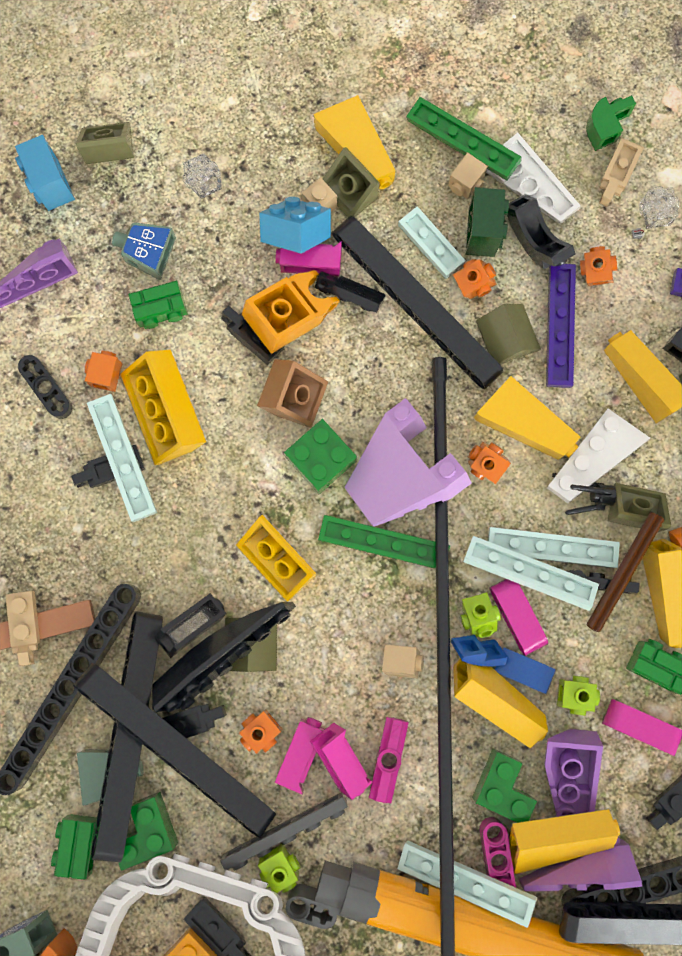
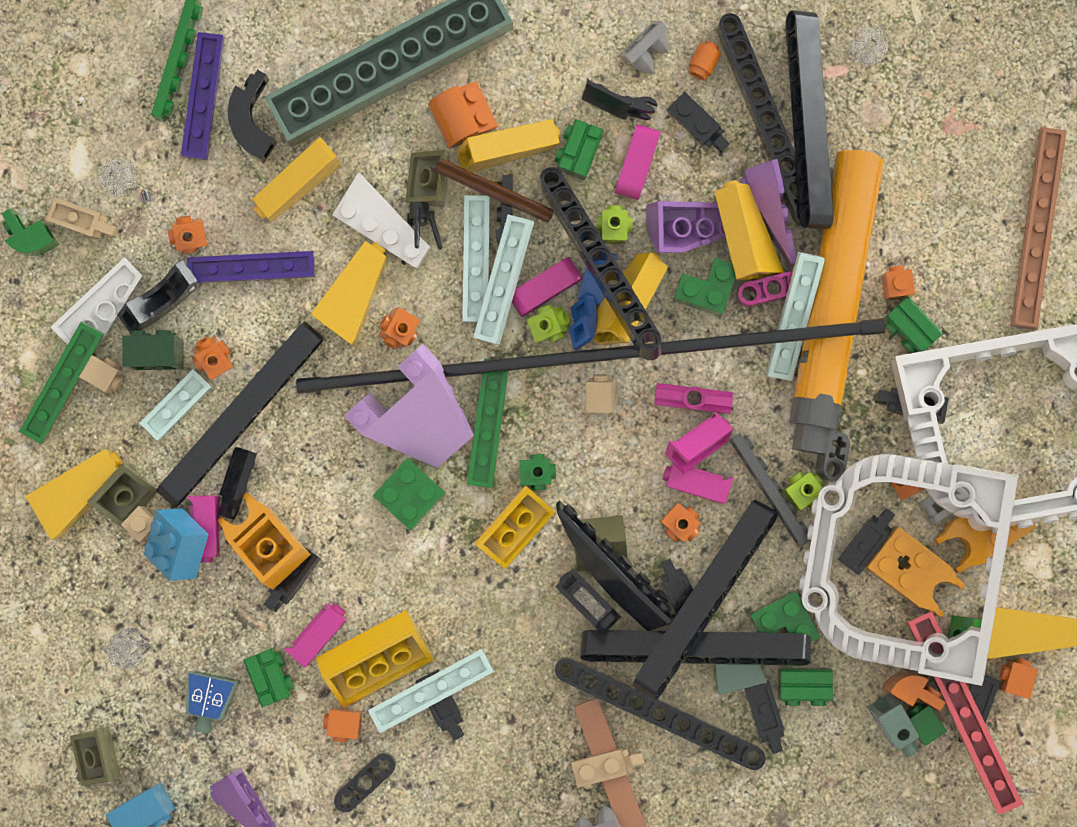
camera: 90 degrees left, 5 degrees up
medium nougat slope [257,359,329,428] -> none
olive slope [476,304,541,364] -> none
none -> dark pink window [283,603,348,667]
none -> green brick [519,454,556,491]
none -> black beam [540,167,662,361]
none -> black hinge [744,680,785,754]

